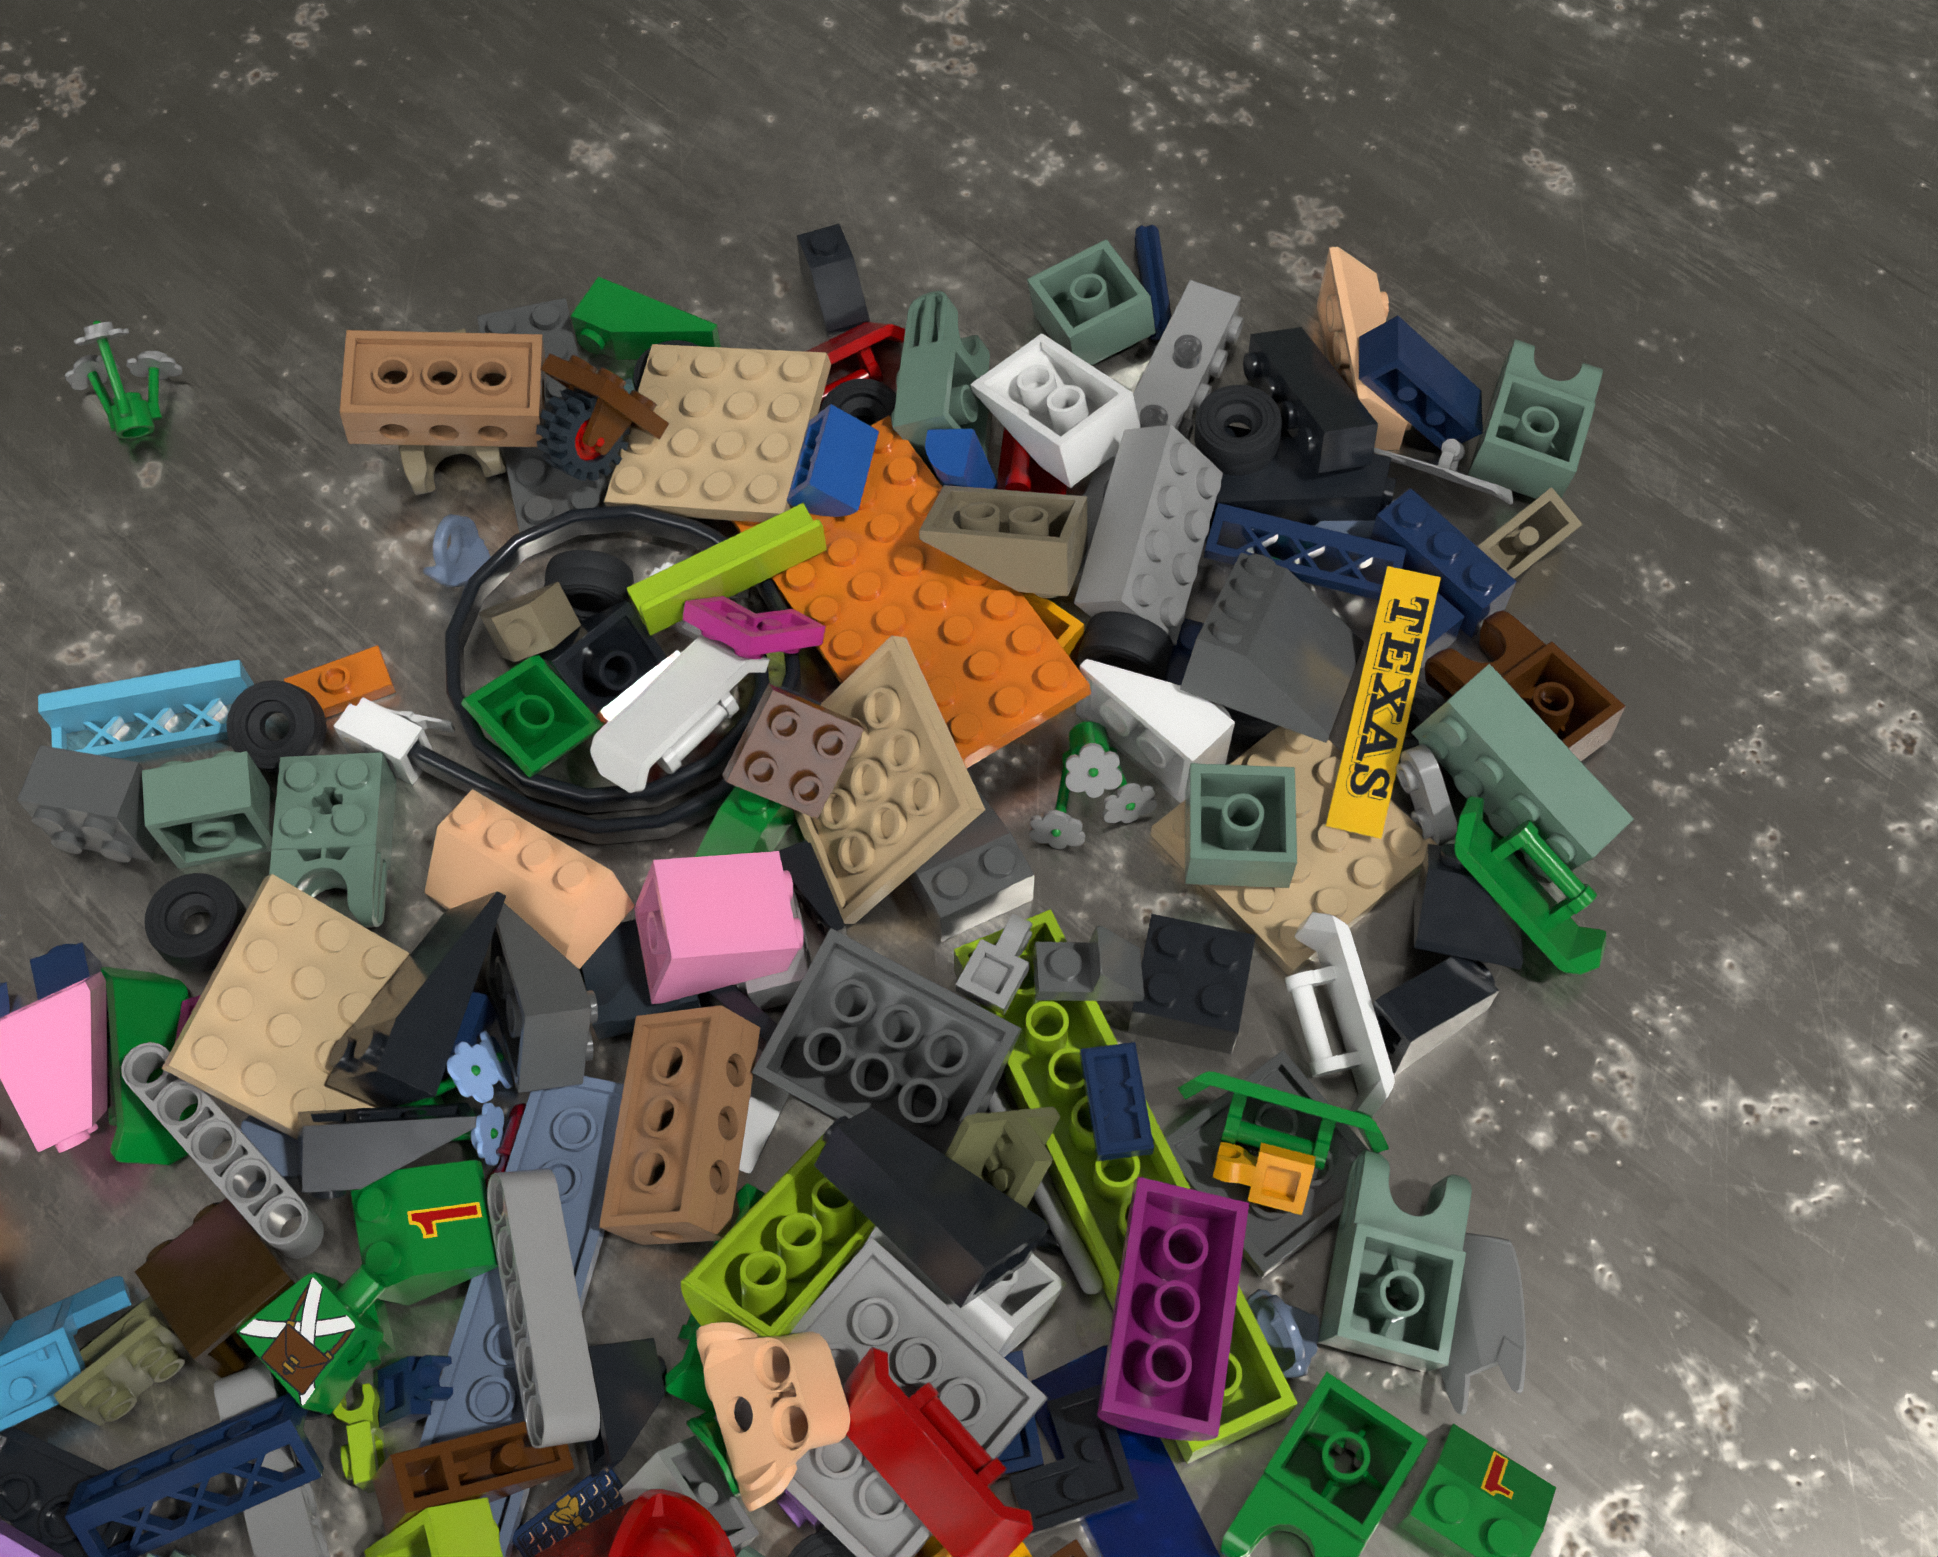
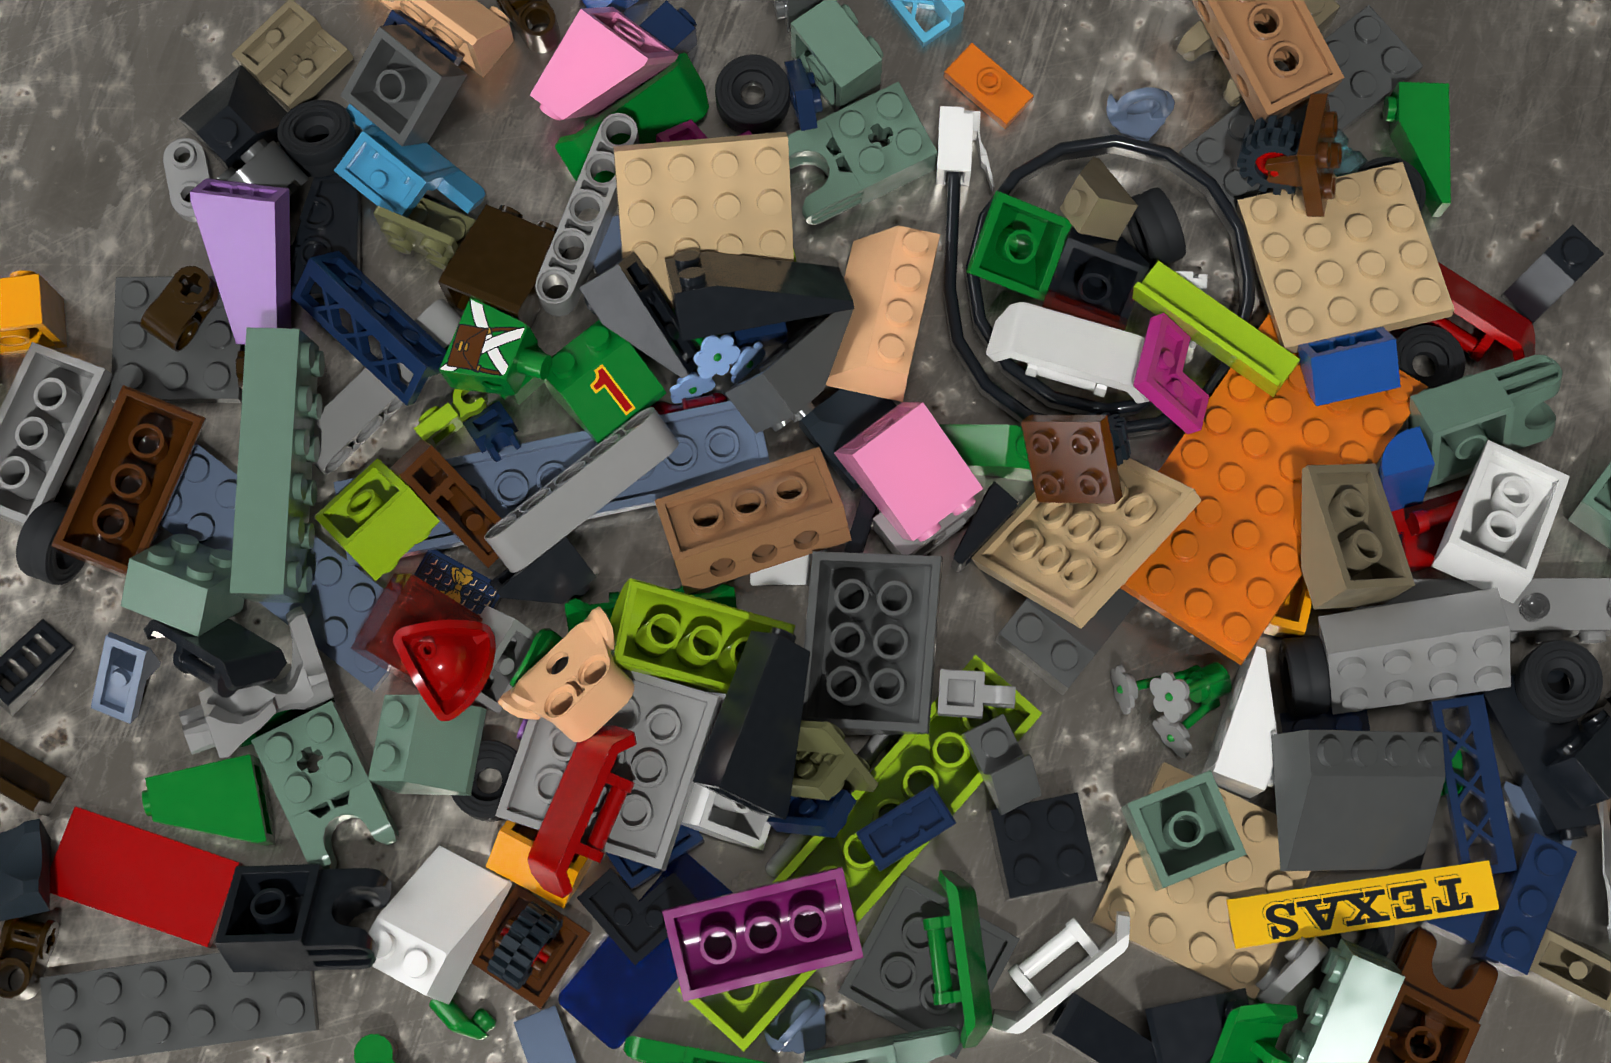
camera: 65 degrees right, 15 degrees up
black tyre [227,680,327,773] -> none
light orange plate [1213,1142,1316,1215] -> none
none -> dark blue plate [766,790,857,838]
none -> dark blue plate [784,59,823,131]

